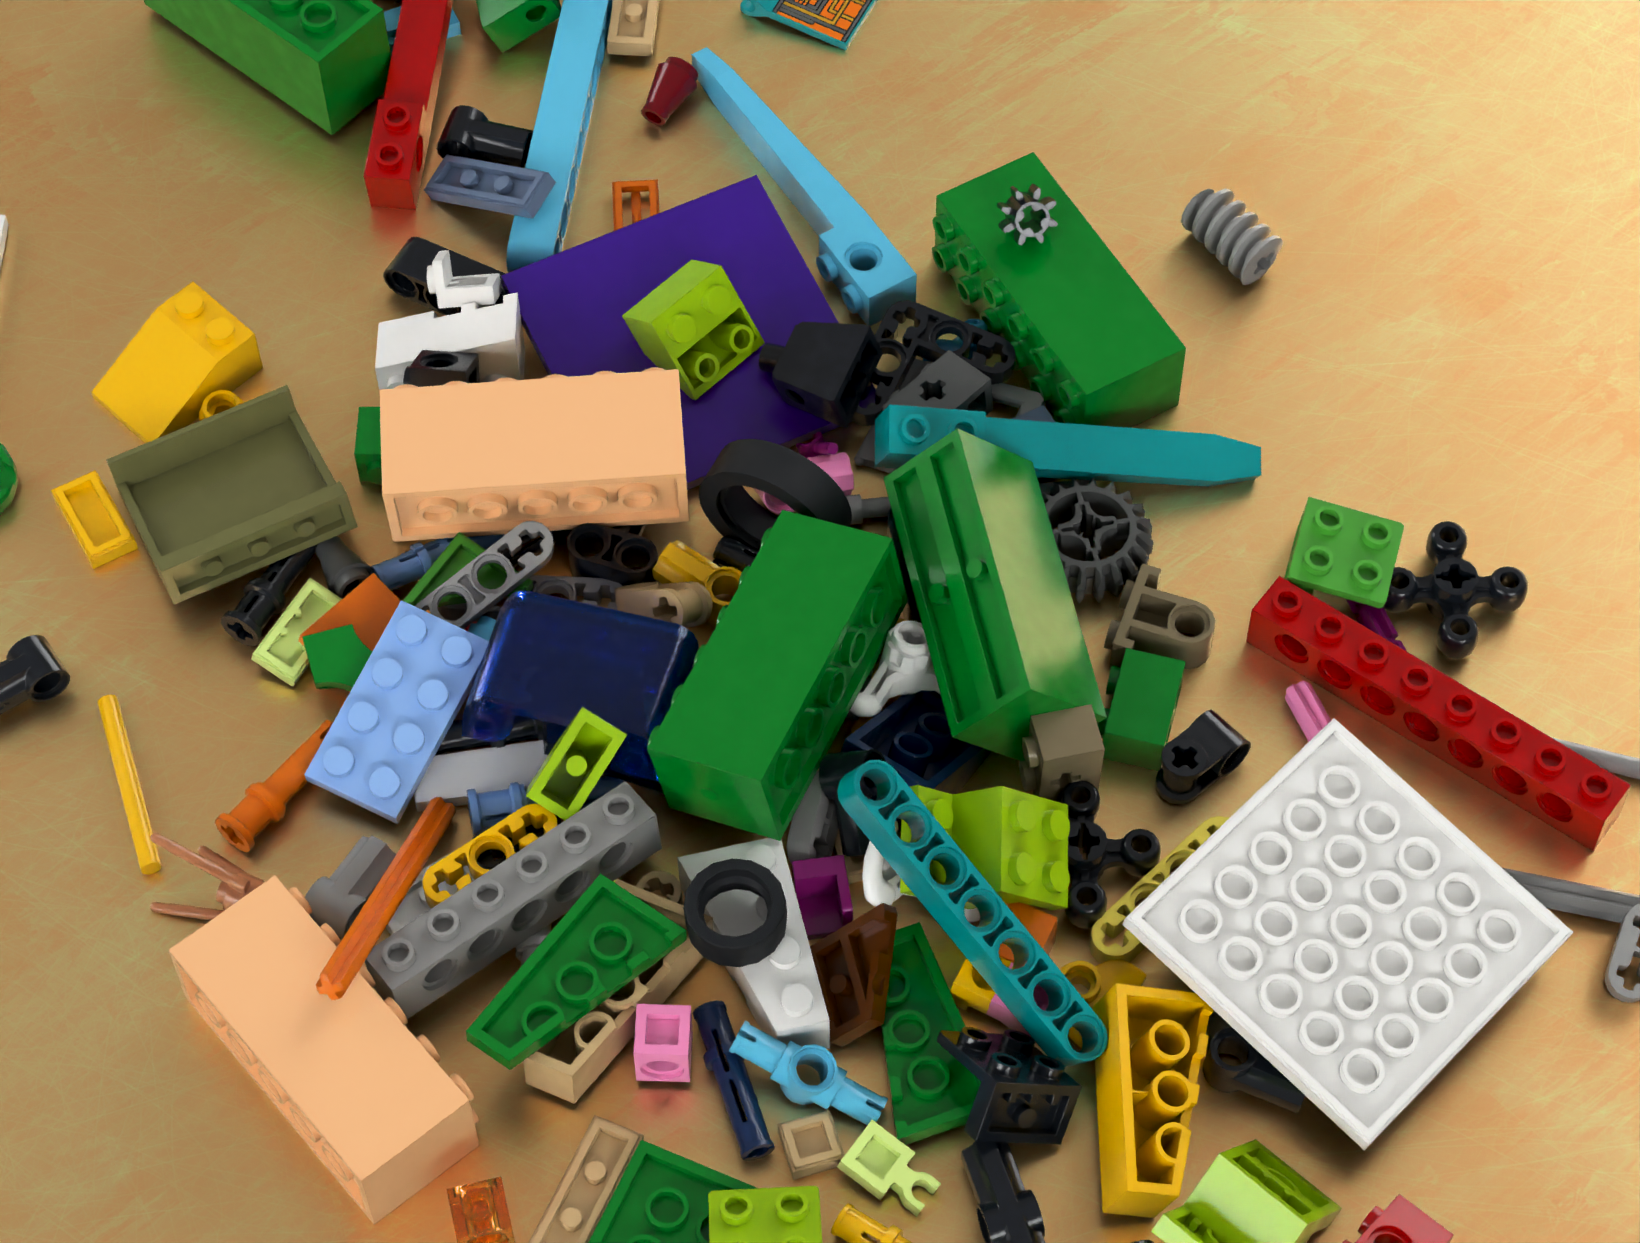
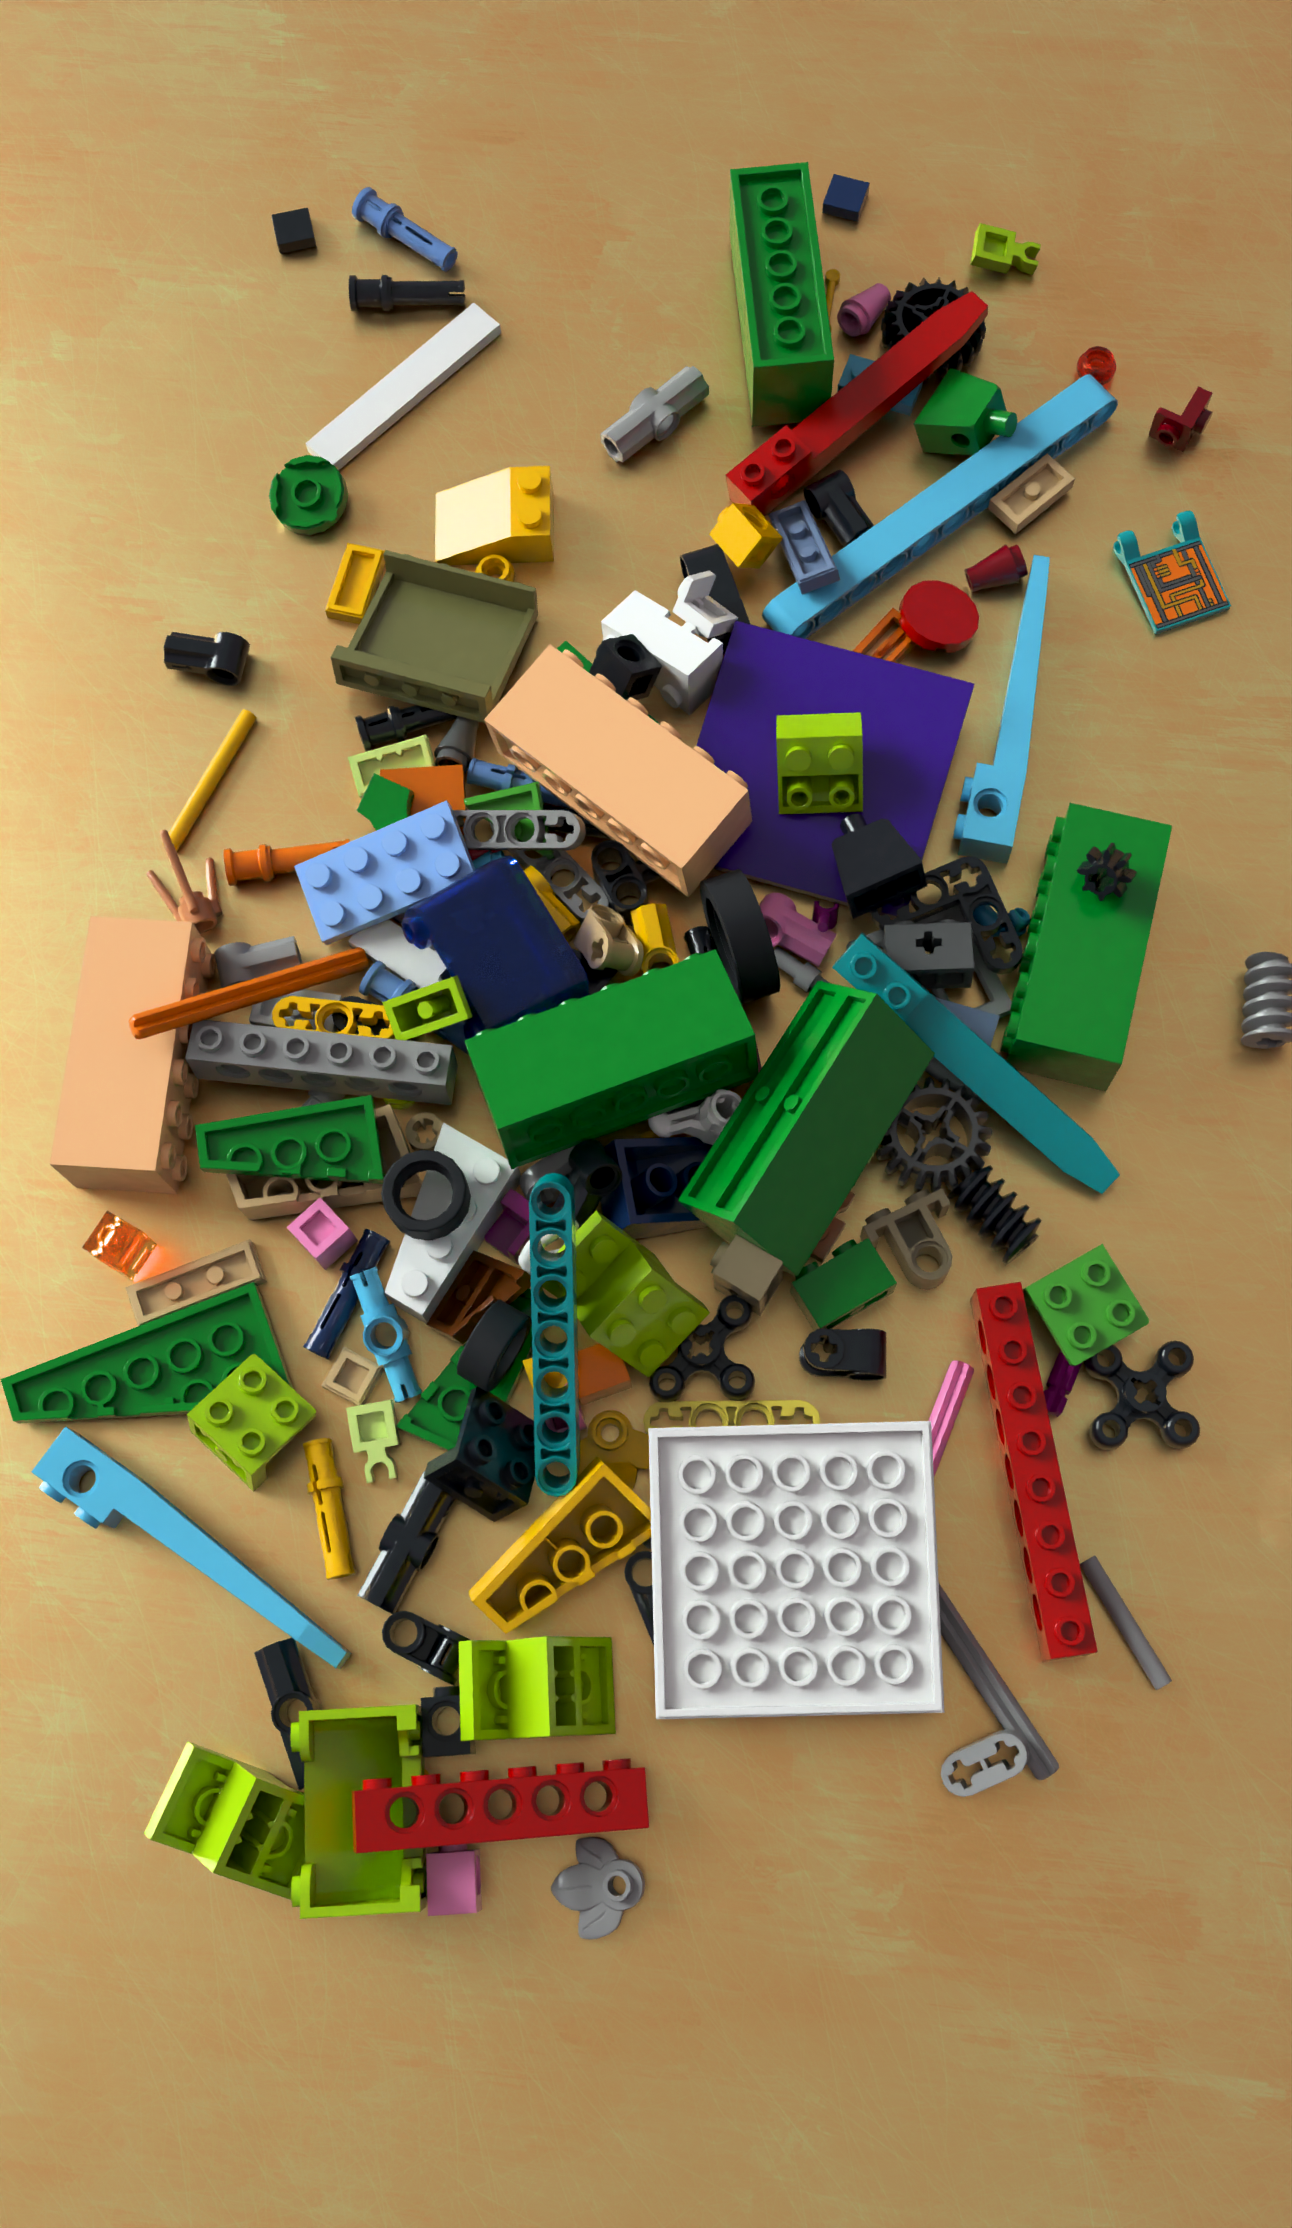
camera: 50 degrees right, 15 degrees up
none -> black tyre [457,1300,532,1392]
none -> light grey piece [600,366,709,462]
none -> yellow brick [709,503,783,569]
none -> red tile [899,580,979,653]
none -> black piece [947,1165,1042,1265]

